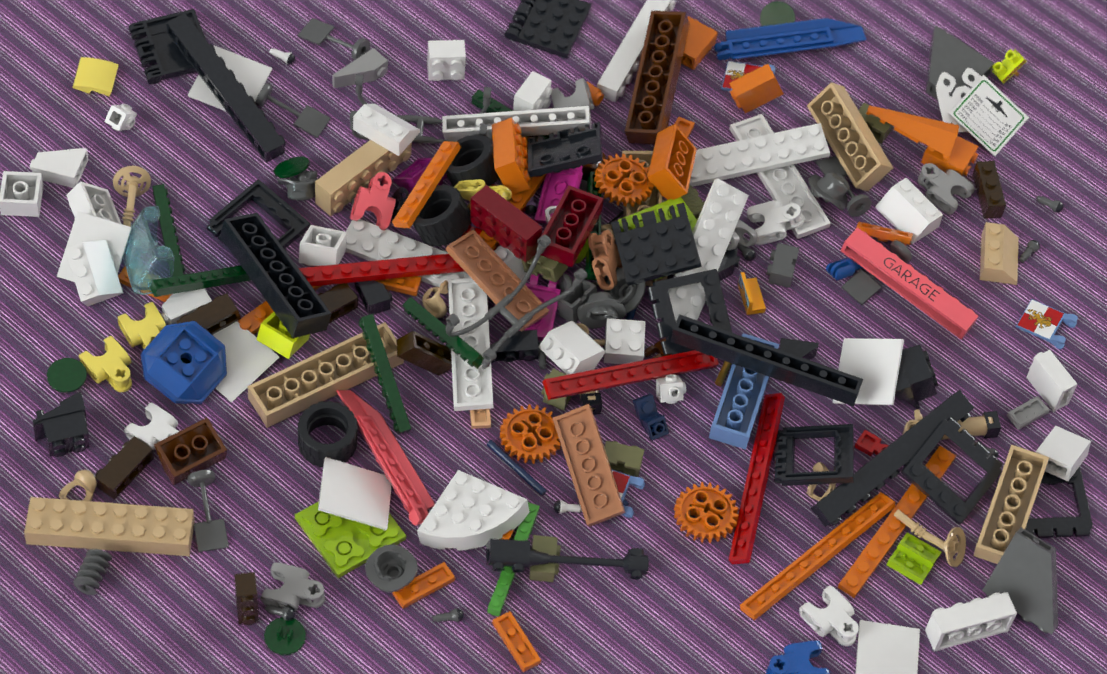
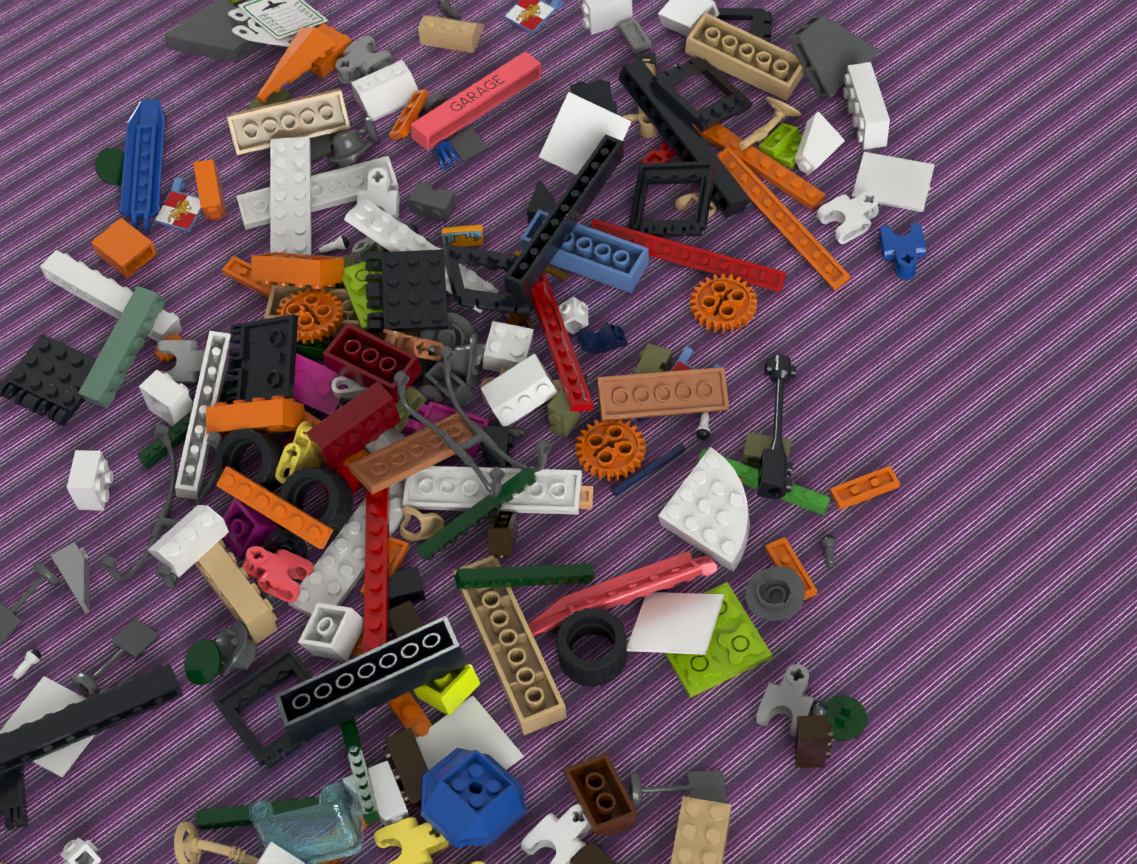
camera: 70 degrees left, 0 degrees up
reddish brown brick [625,11,690,145] -> none
dark brown brick [972,161,1006,219] -> none
none -> sand green brick [78,286,165,409]
none -> white slope [794,111,845,176]

